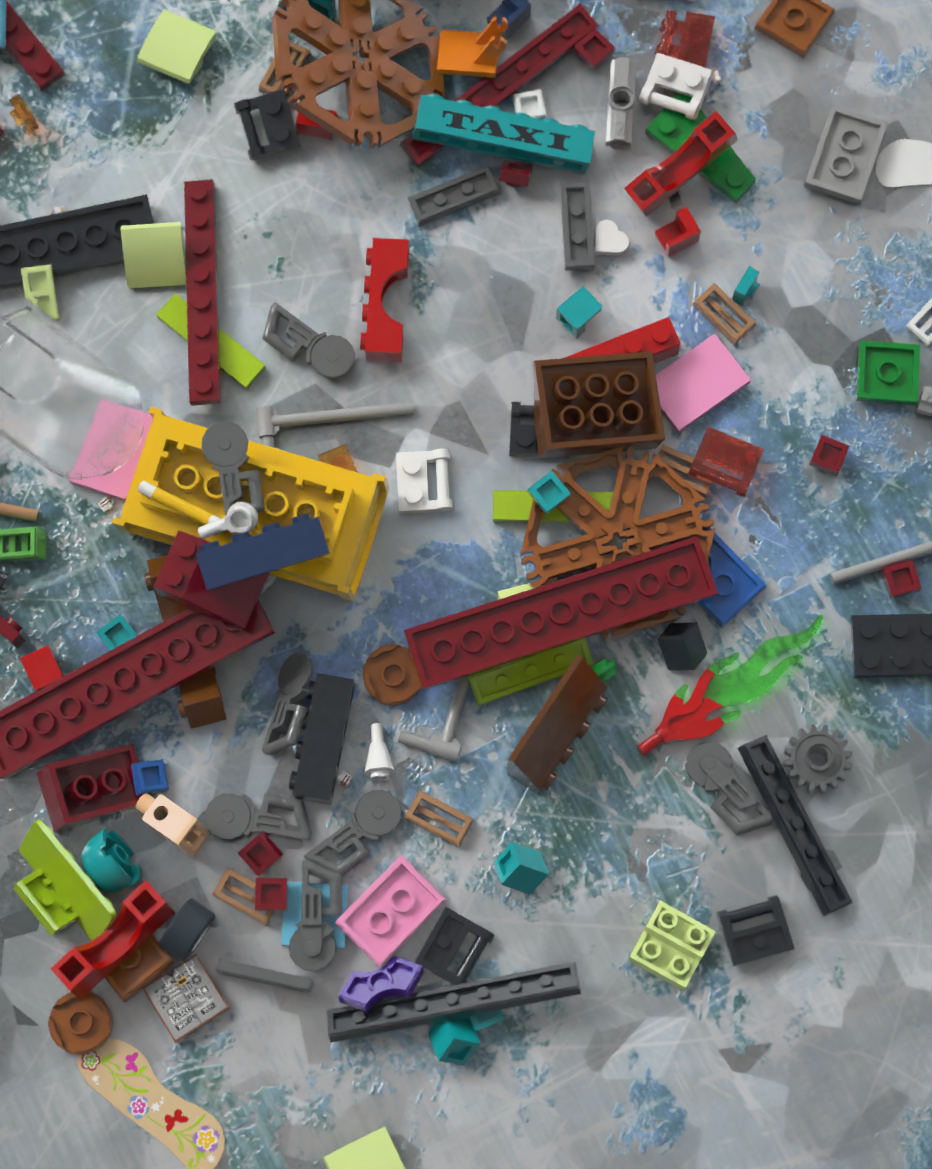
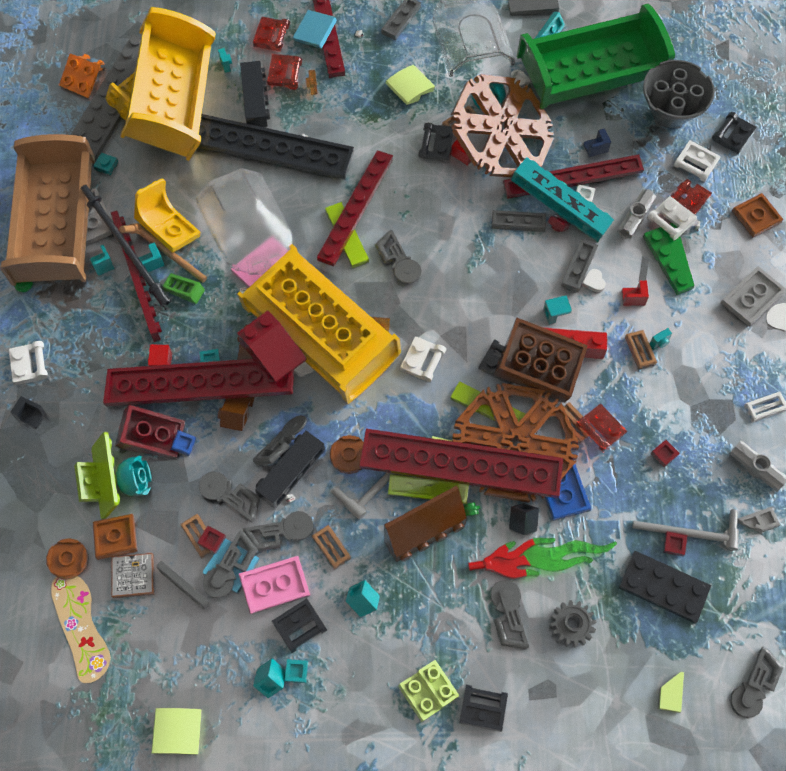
camera: 25 degrees right, 10 degrees down
yellowish green tile [21,264,60,320] -> none
red arch [50,881,176,1000] -> none
yellowish green slope [121,222,186,288] -> none
light nougat torso [136,793,211,858] -> none
yellow bar [138,481,222,533] -> none
black wheel [159,899,215,962] -> none
dark blue brick [196,513,329,591] -> none
white plate [198,502,258,539] -> none
dark grey piece [201,421,265,516] -> none
dark red plate [238,831,283,876] -> none
light grey bar [256,402,414,448] -> none
black tile [326,962,581,1043] -> none
tile [338,956,424,1012] -> none
red arch [360,238,410,362] -> none
white cone [364,723,395,782] -> none
orange plate [437,17,508,78] -> none
teal plate [527,470,571,515] -> none
dark red plate [574,28,615,71] -> none
red arch [624,110,738,217] -> none
bright pink tile [656,334,751,434] -> none
black tile [737,735,853,916] -> none
green plate [856,340,920,405] -> none

